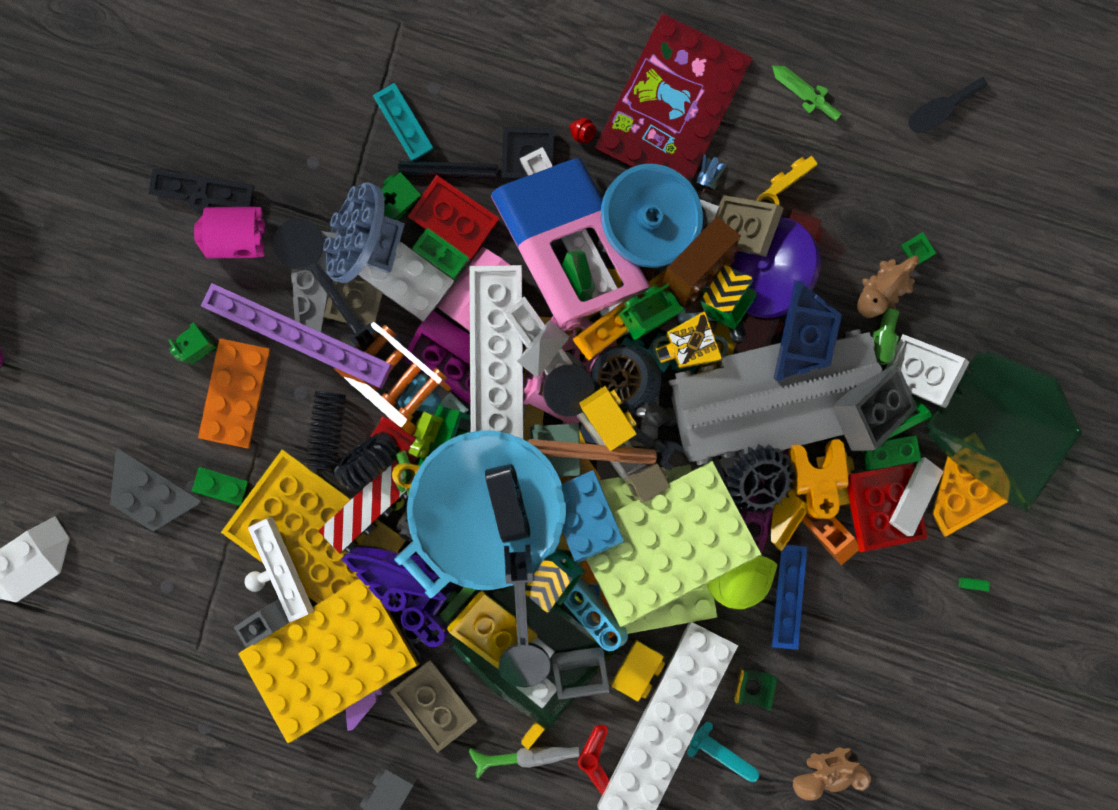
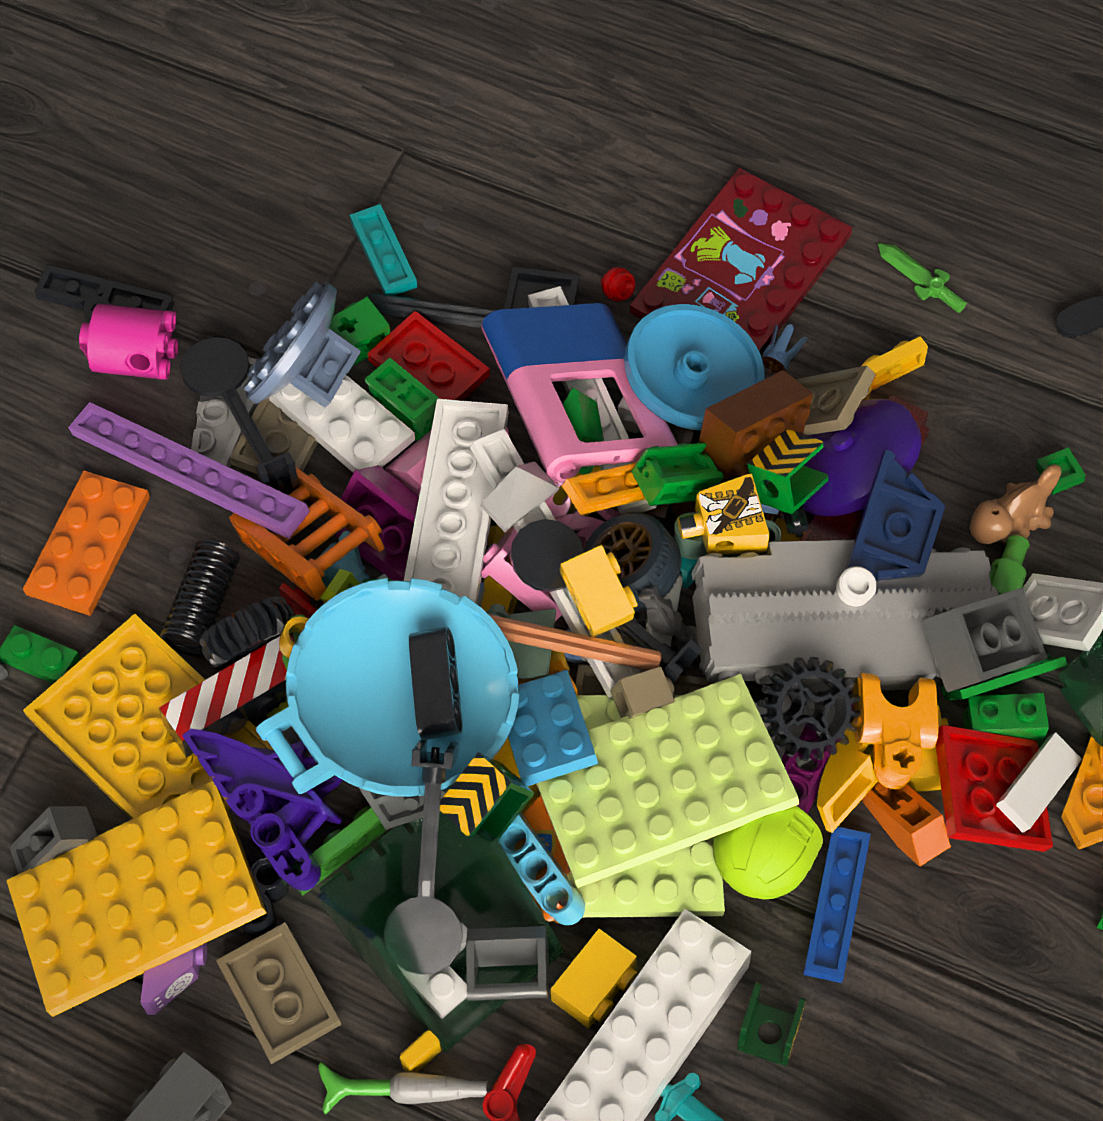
camera: 10 degrees right, 25 degrees down
green hinge [168,322,217,365] -> none
white plate [245,517,314,622] -> none
yellow plate [447,590,538,669] -> none
none -> white tile [836,566,876,606]

